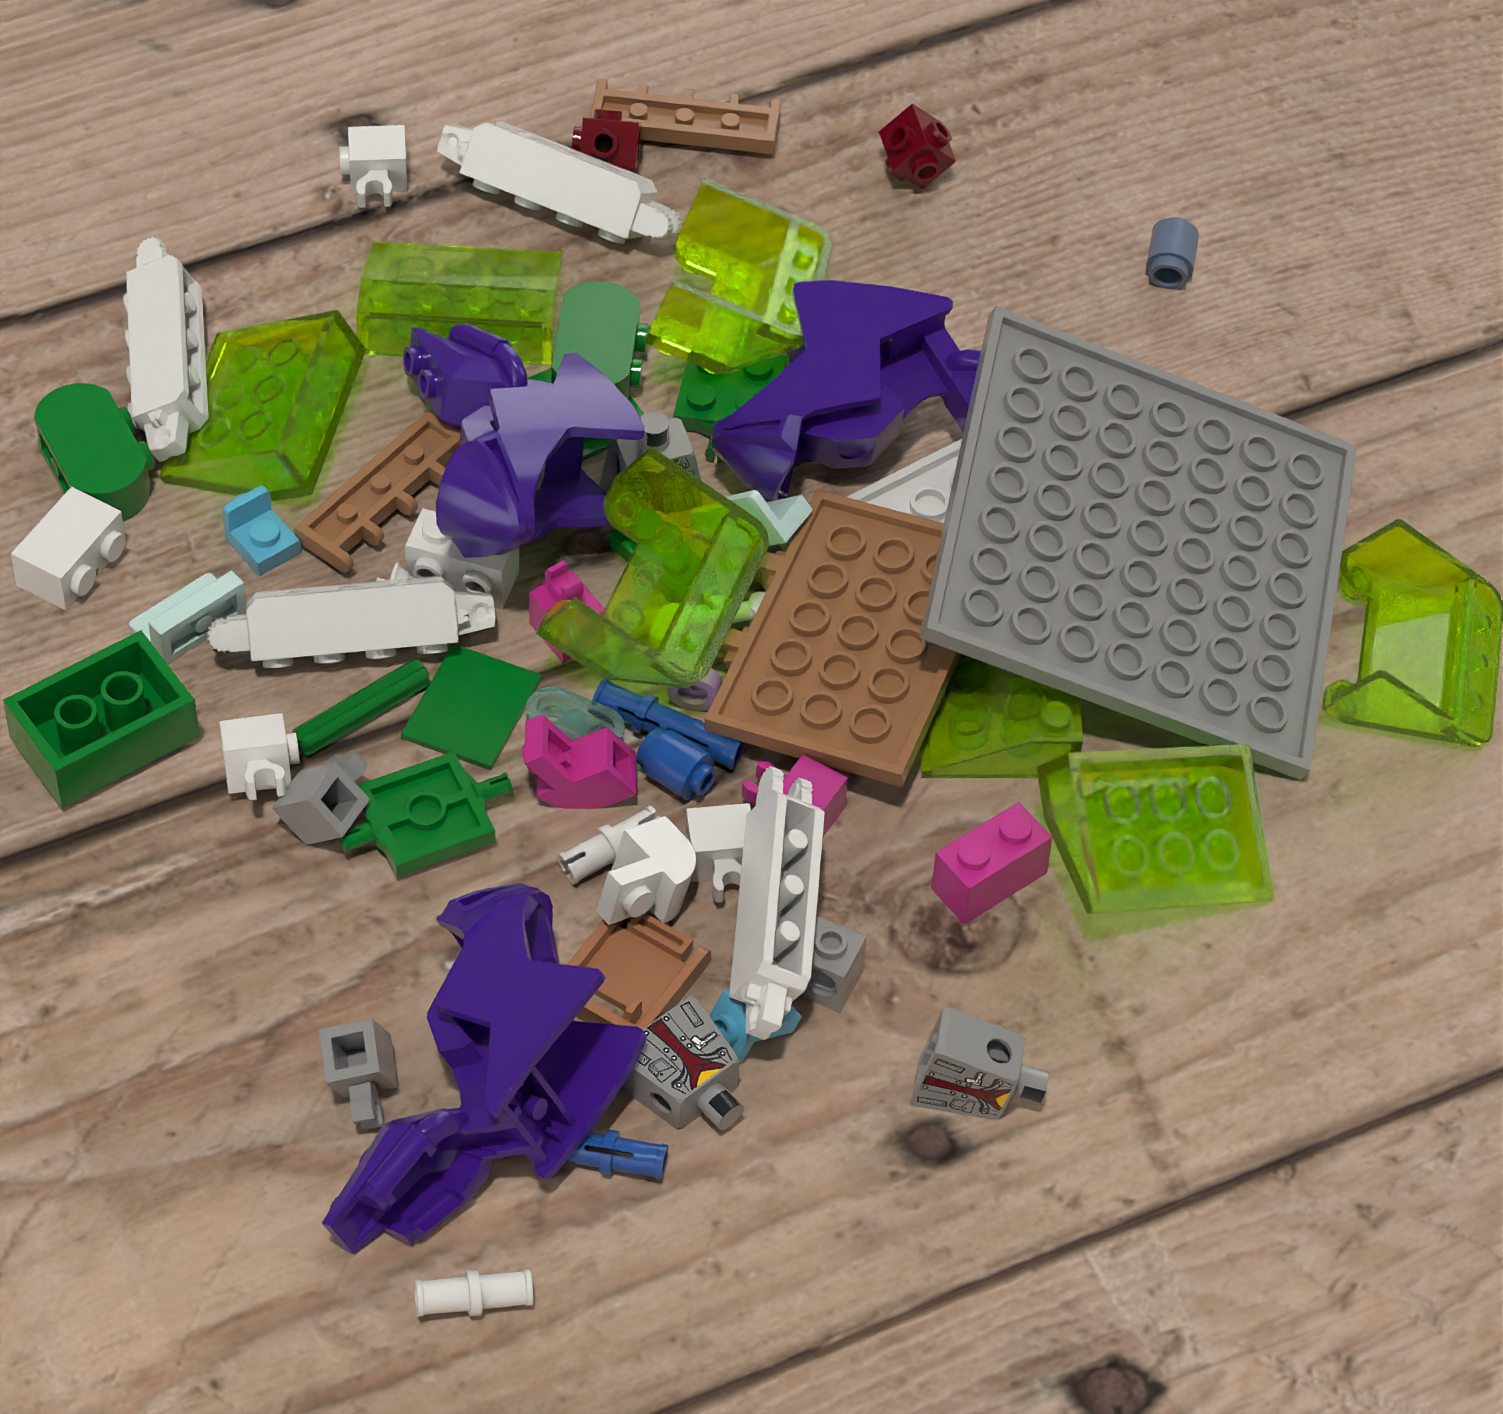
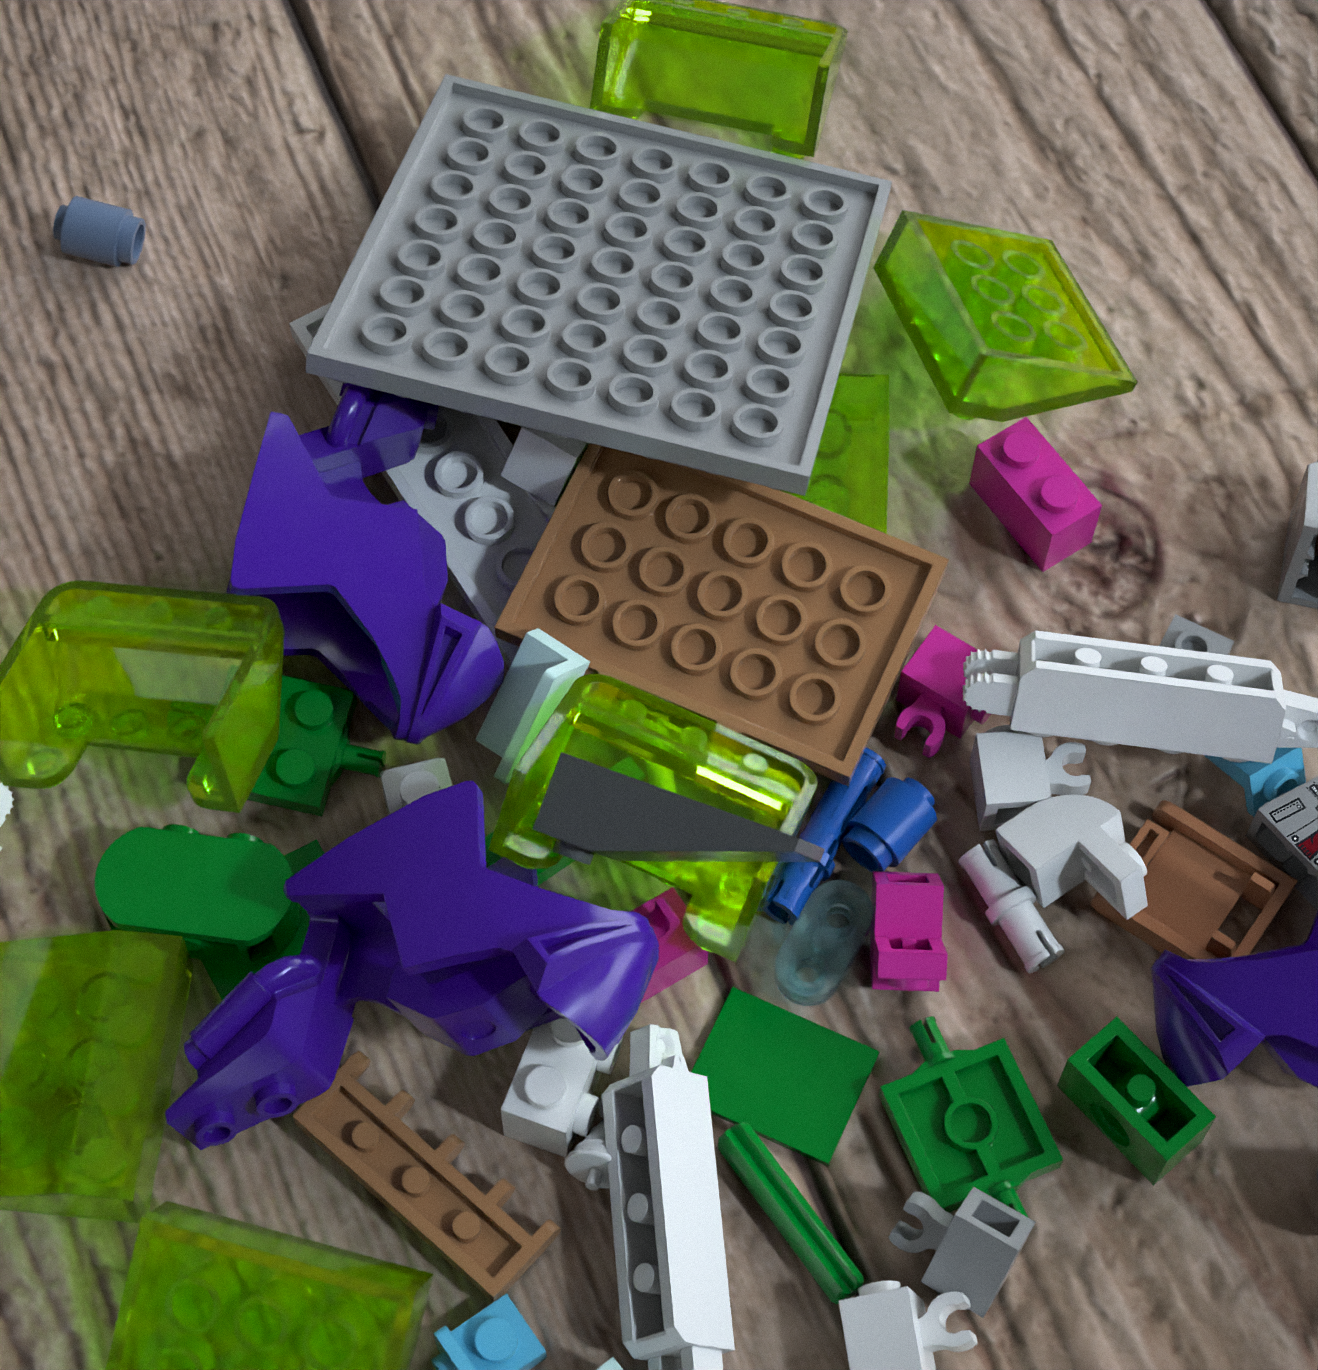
camera: 85 degrees left, 10 degrees up
none -> dark grey wedge [532,752,825,865]
none -> green brick [1057,1016,1216,1186]

